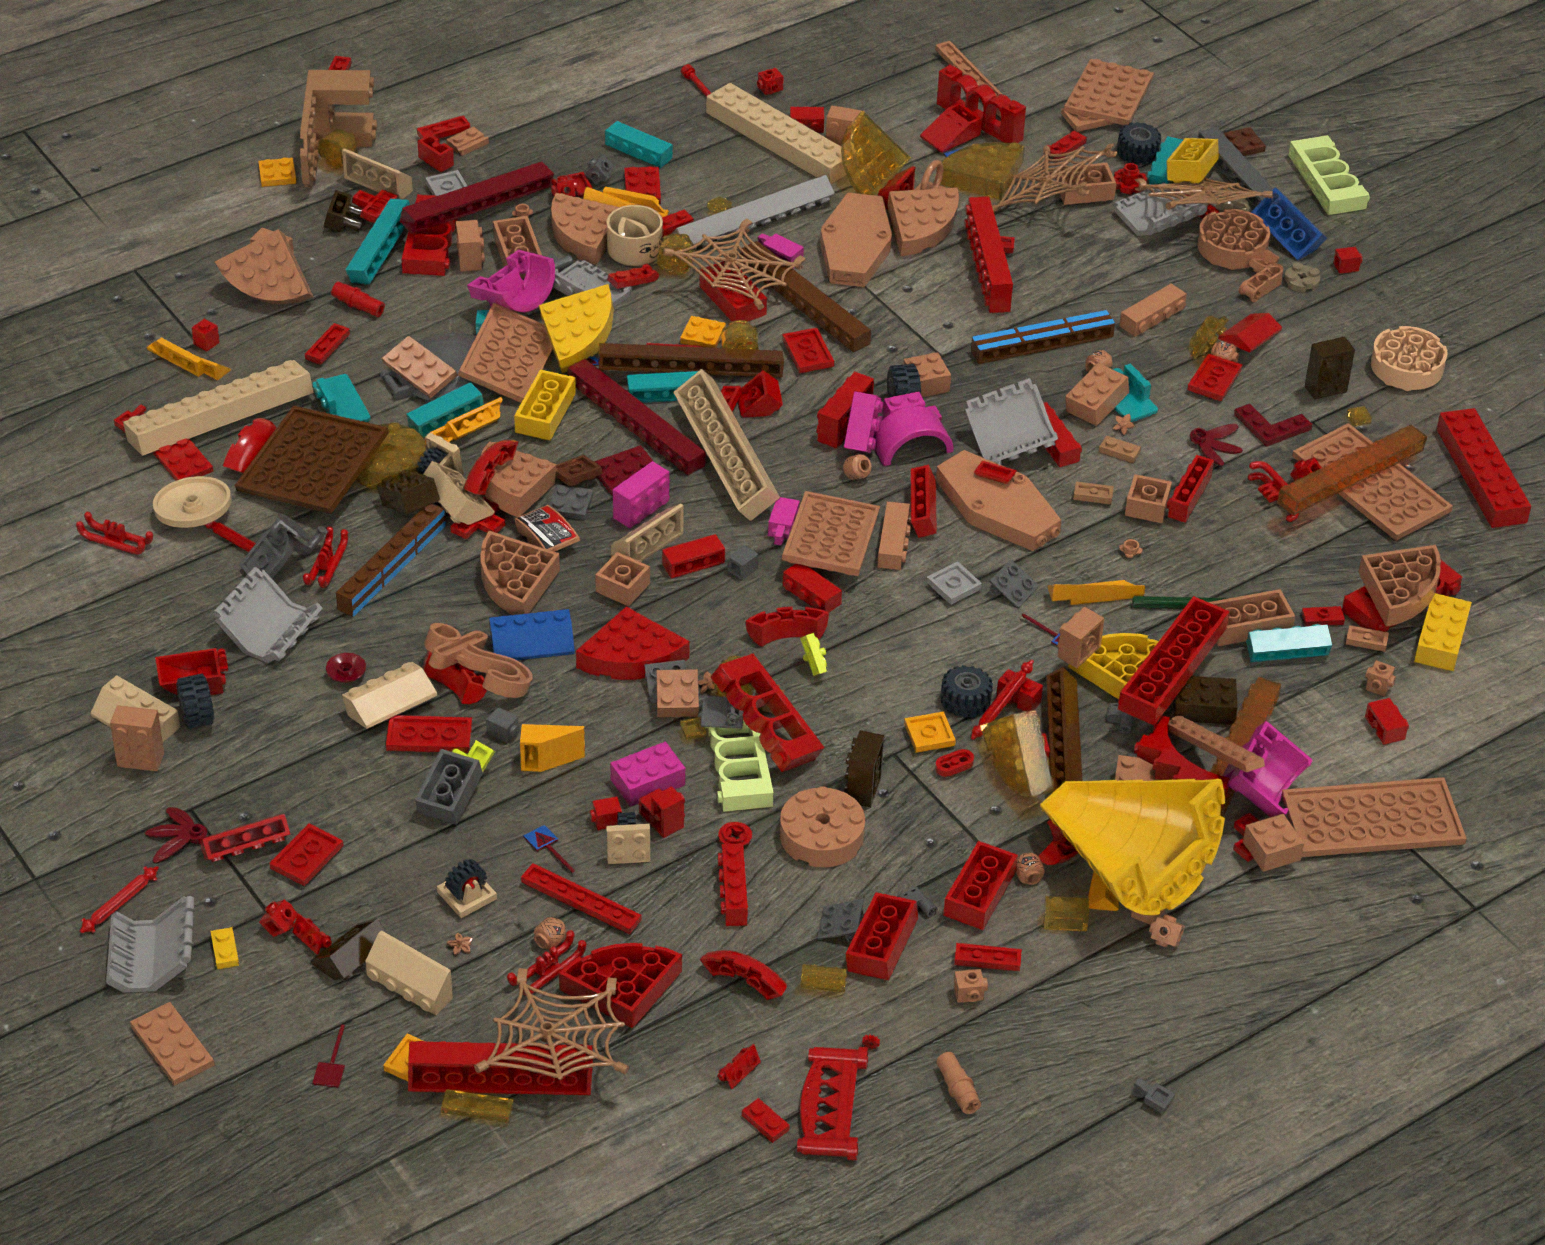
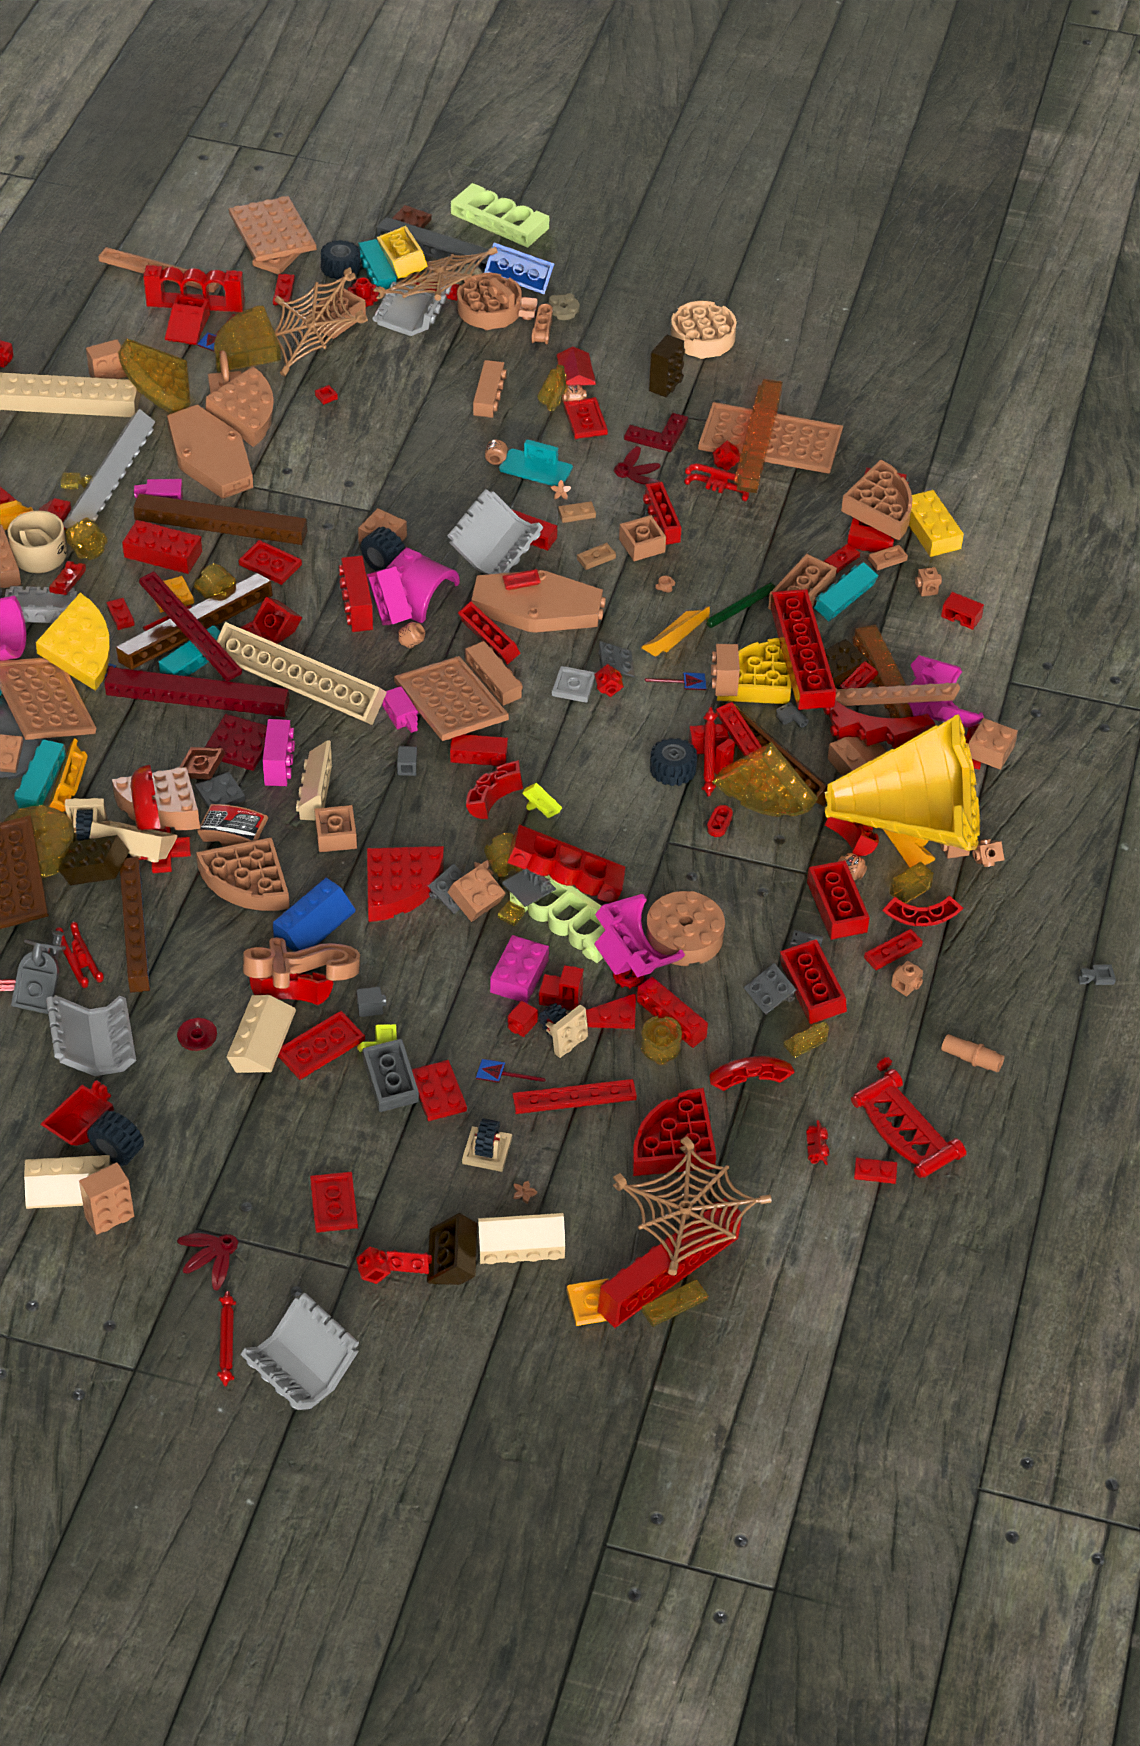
camera: 40 degrees left, 5 degrees up
nougat plate [130,1002,215,1086] -> none
red brick [199,814,290,862] -> none
yellow plate [211,927,239,969] -> none
dark red piece [312,1024,345,1088] -> none
red piece [507,930,587,996] -> none
yellow brick [514,370,576,440] -> none
light orange slope [520,724,585,772] -> none
nougat head [534,917,566,949] -> none
red brick [662,534,725,579] -> none
medium nougat animal [663,219,806,310] -> none
red brick [790,107,824,133] -> none
dark brown brick [844,730,884,808] -> none
red slope [878,166,916,209] -> none
light orange plate [904,711,956,753] -> none
red brick [964,196,1013,313] -> none
reddish brown brick [971,310,1115,364] -> none
nougat brick [1065,363,1129,426] -> none
nougat plate [1282,777,1467,857] -> none
red brick [1333,246,1363,274] -> none
clear yellow plate [1347,406,1372,426] -> none
red brick [1436,408,1531,528] -> none
none -> red plate [106,598,135,630]
none -> dark red plate [139,571,242,681]
none -> red plate [412,1060,467,1121]
none -> nougat plate [489,277,514,309]
none -> red wing [586,994,636,1029]
none -> red brick [594,664,624,697]
none -> dark pink piece [594,894,685,977]
none -> clear yellow brick [641,1016,682,1065]
none -> red plate [715,738,735,776]
none -> red plate [716,702,768,767]
none -> red plate [840,661,879,689]
none -> red brick [881,895,964,927]

